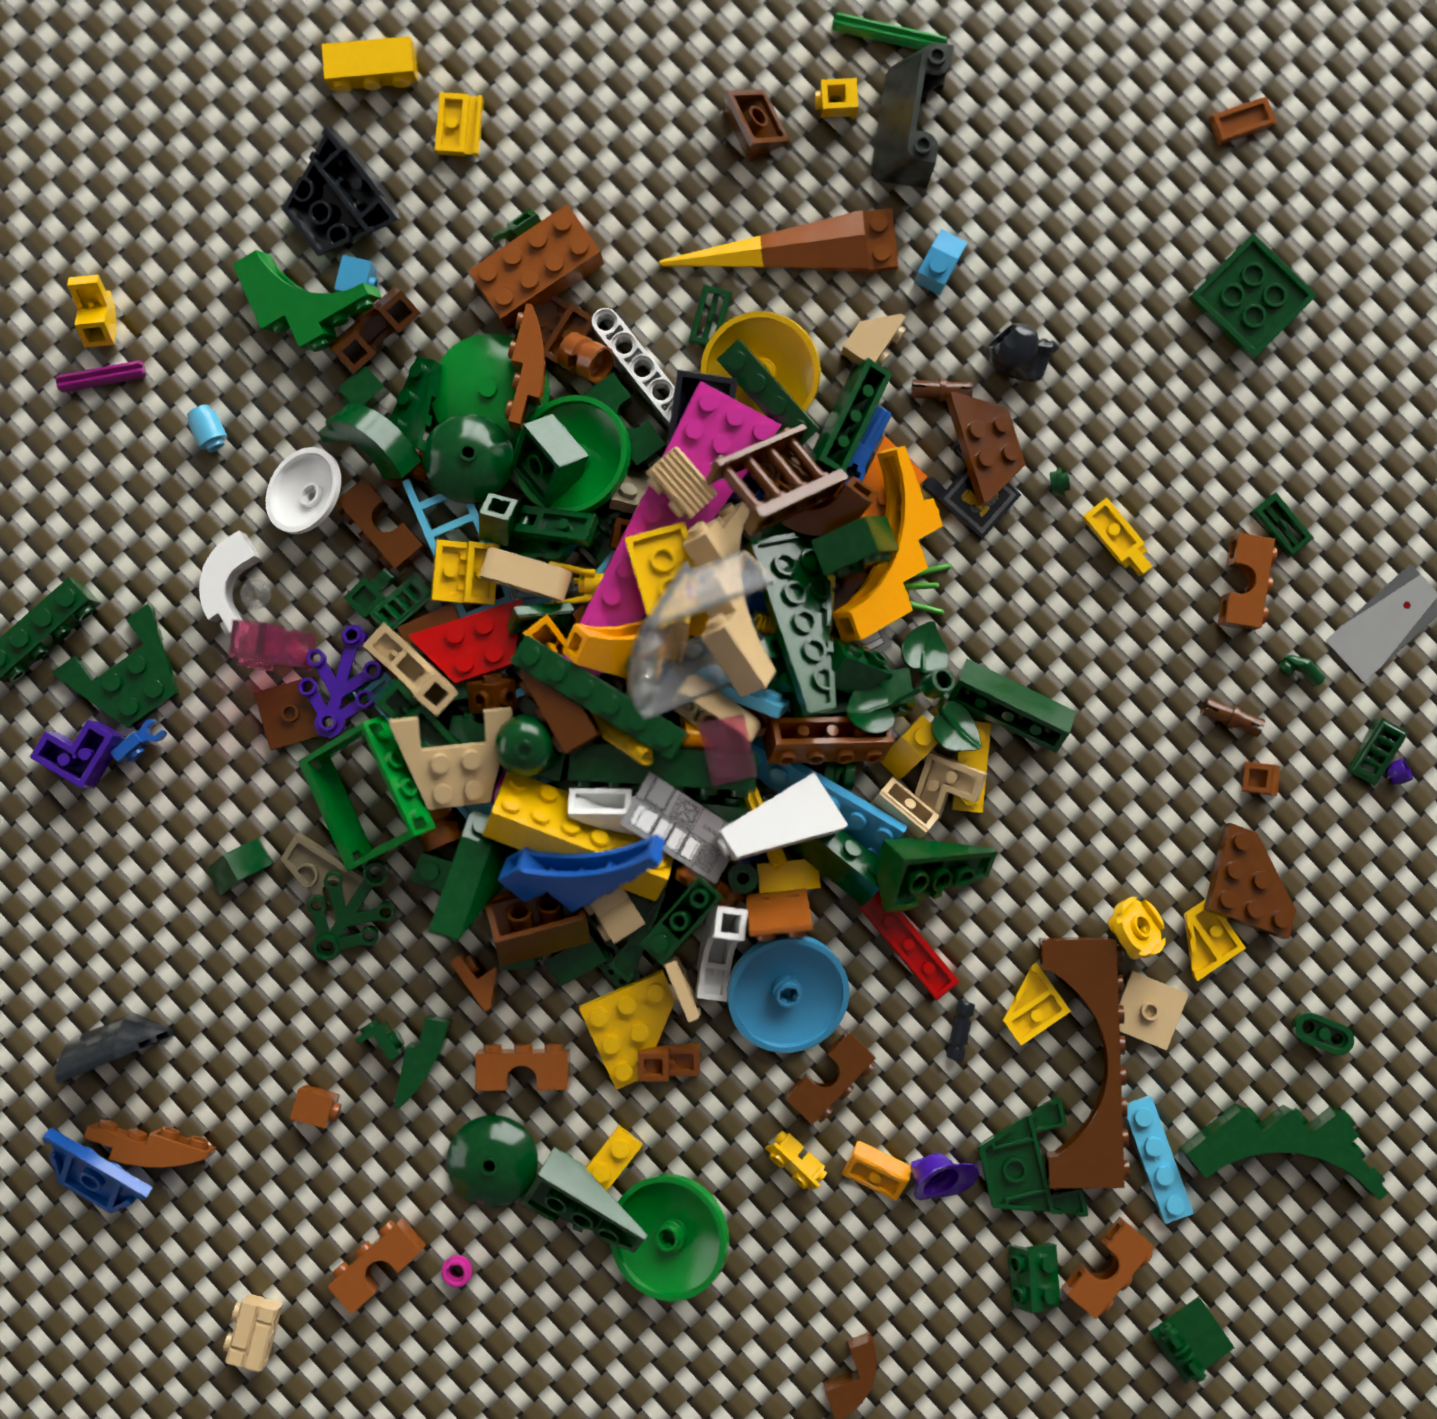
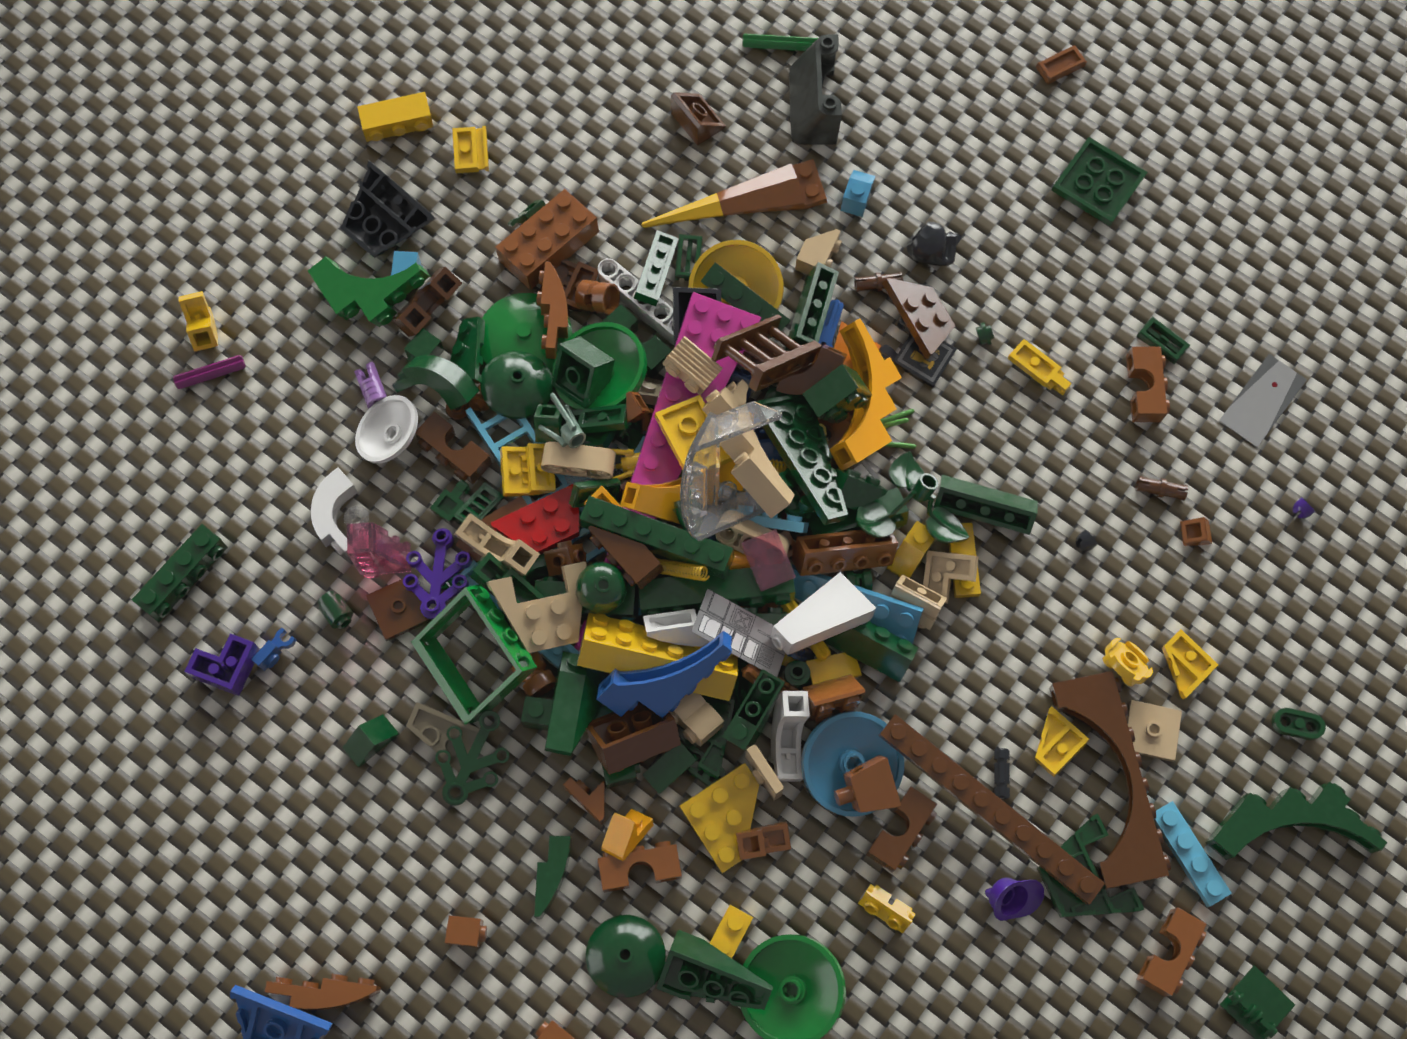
camera: 15 degrees left, 15 degrees down
dark green wing [52,604,180,729] -> none
black wedge [55,1012,175,1083] -> none
medium azure brick [187,405,228,452] -> none
dark green bracket [355,1020,405,1062] -> none
yellow brick [814,78,858,119] -> none
light orange slope [842,1141,911,1201] -> none
red tile [858,891,960,1001] -> none
dark green wedge [874,838,998,912] -> none
dark green bracket [1008,1242,1060,1314] -> none
reddish brown plate [1203,823,1296,939] -> none
dark green arm [1279,655,1325,686] -> none
dark green slope [1347,718,1408,786] -> none
none -> dark green brick [317,591,353,629]
none -> medium lavender hinge [354,361,387,408]
none -> sand green plant [538,393,586,448]
none -> light orange slope [601,808,654,861]
none -> dark orange slope [626,391,650,423]
none -> plate [634,230,679,307]
none -> dark orange torso [834,755,901,813]
none -> reddish brown plate [878,714,1105,905]
none -> black hinge [1076,530,1098,552]

